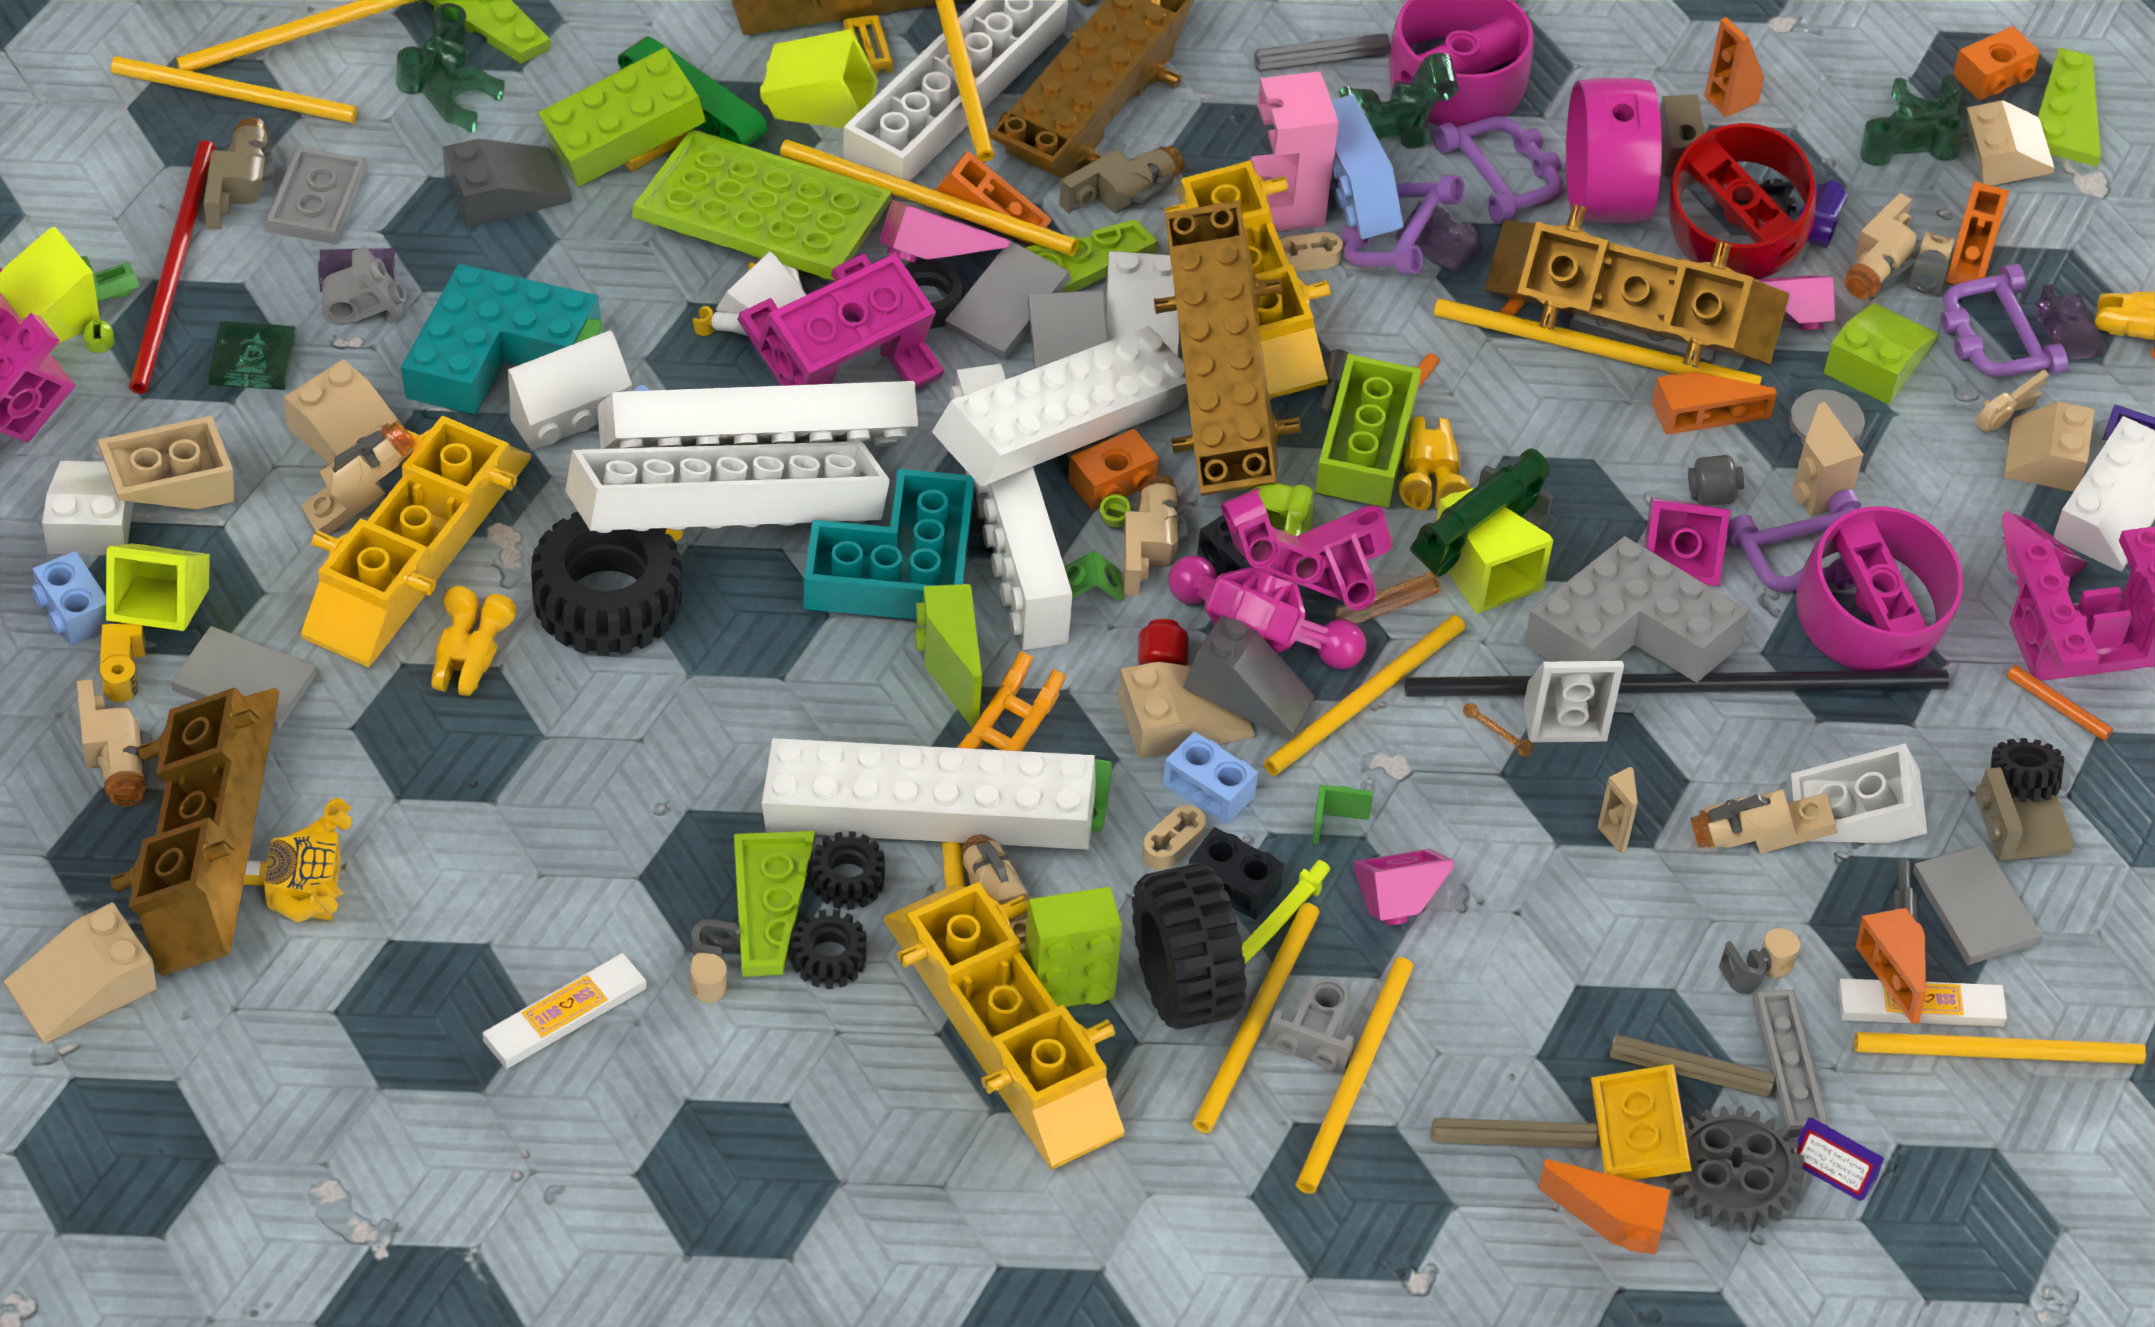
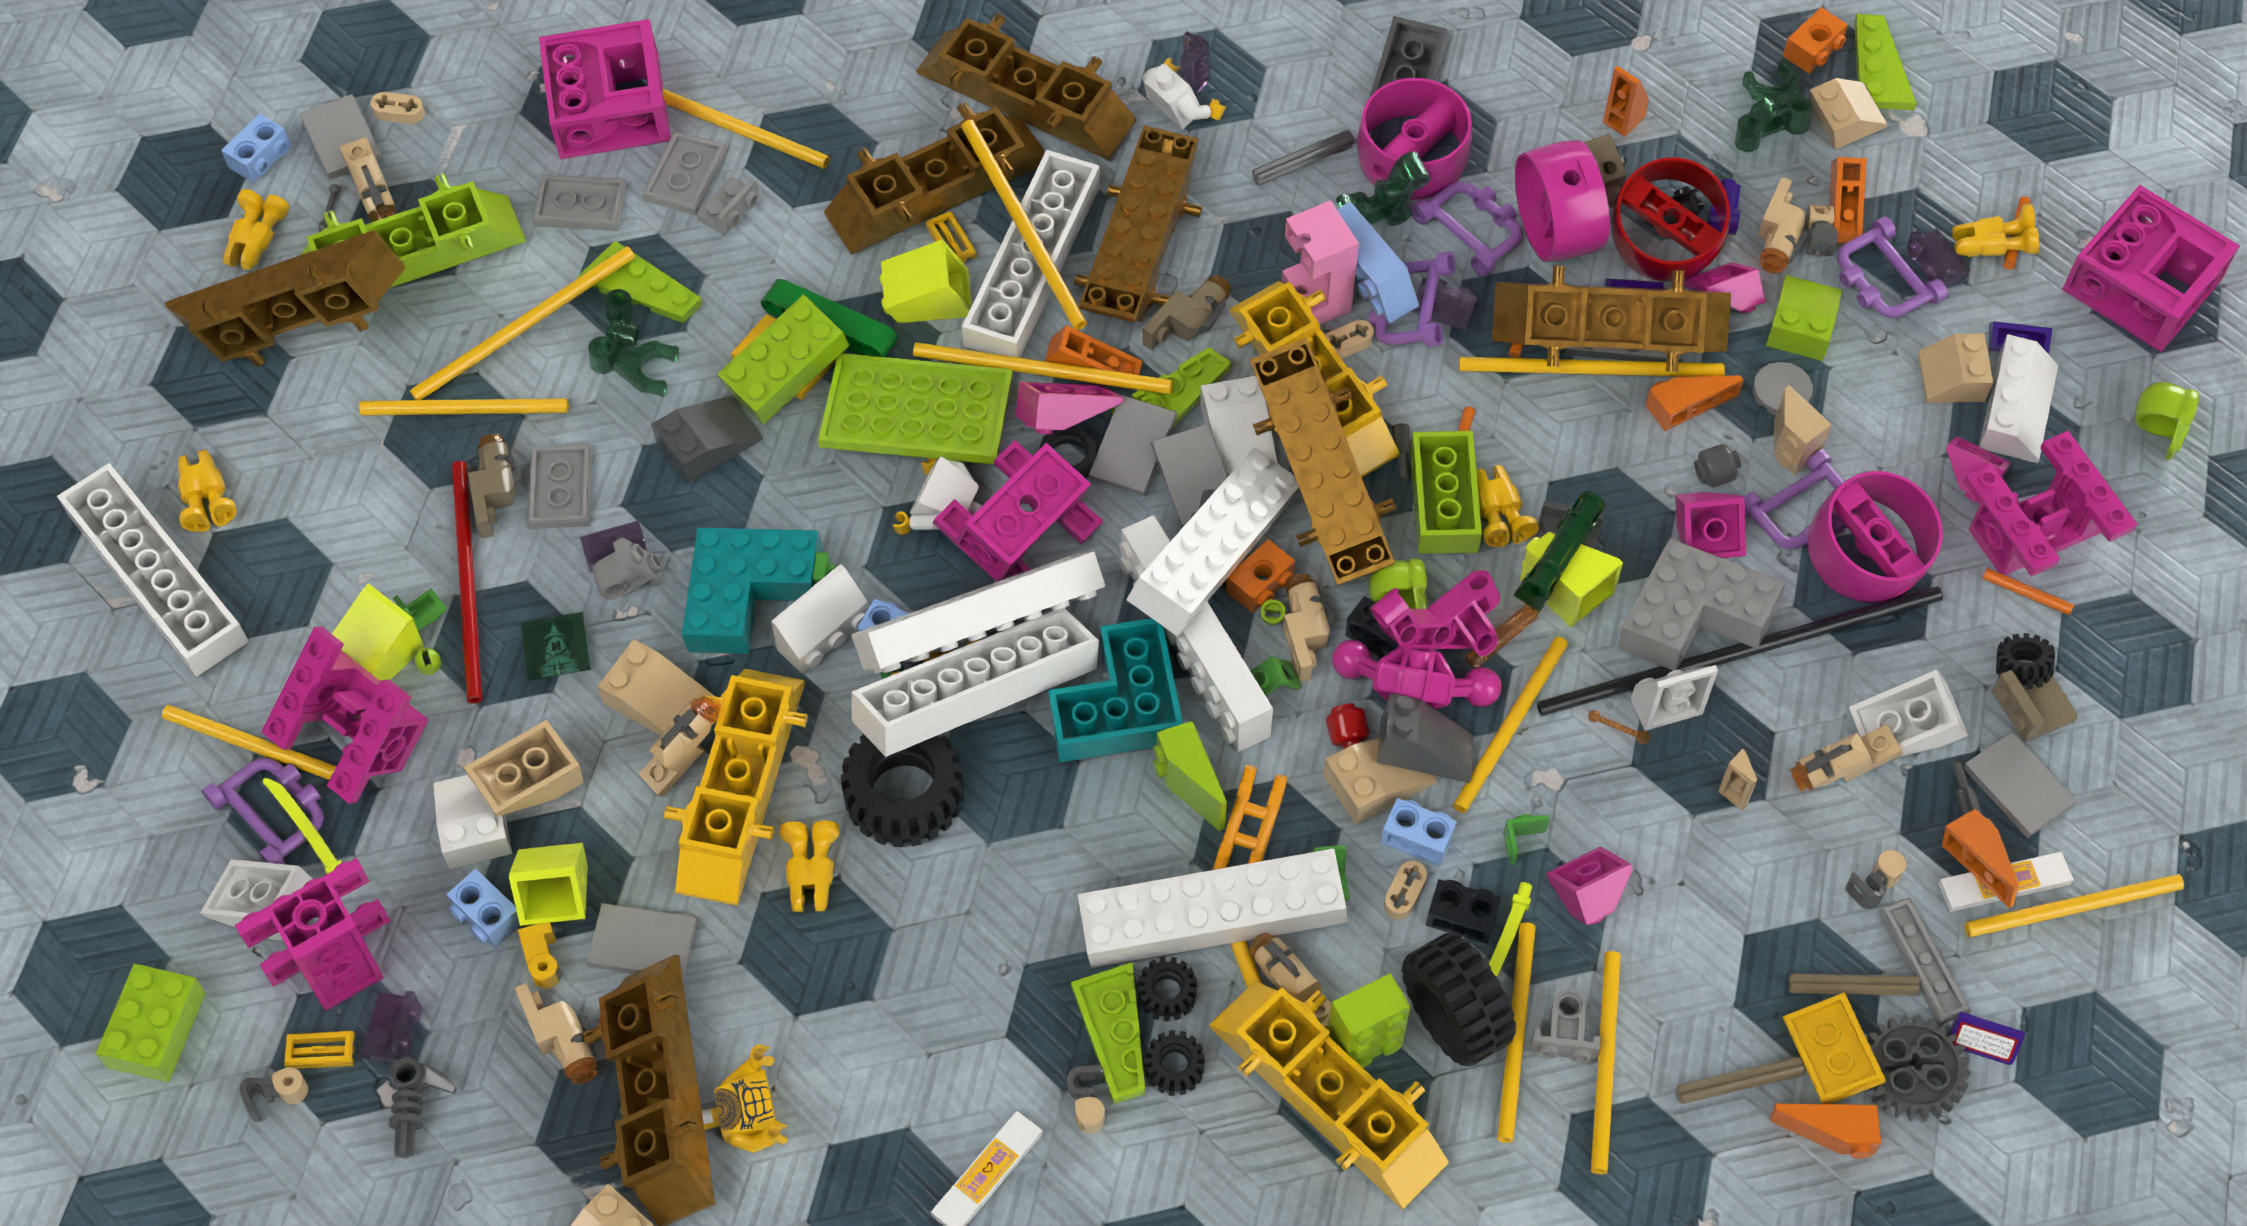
camera: 10 degrees left, 10 degrees up
tan piece [1975,370,2049,433] -> none

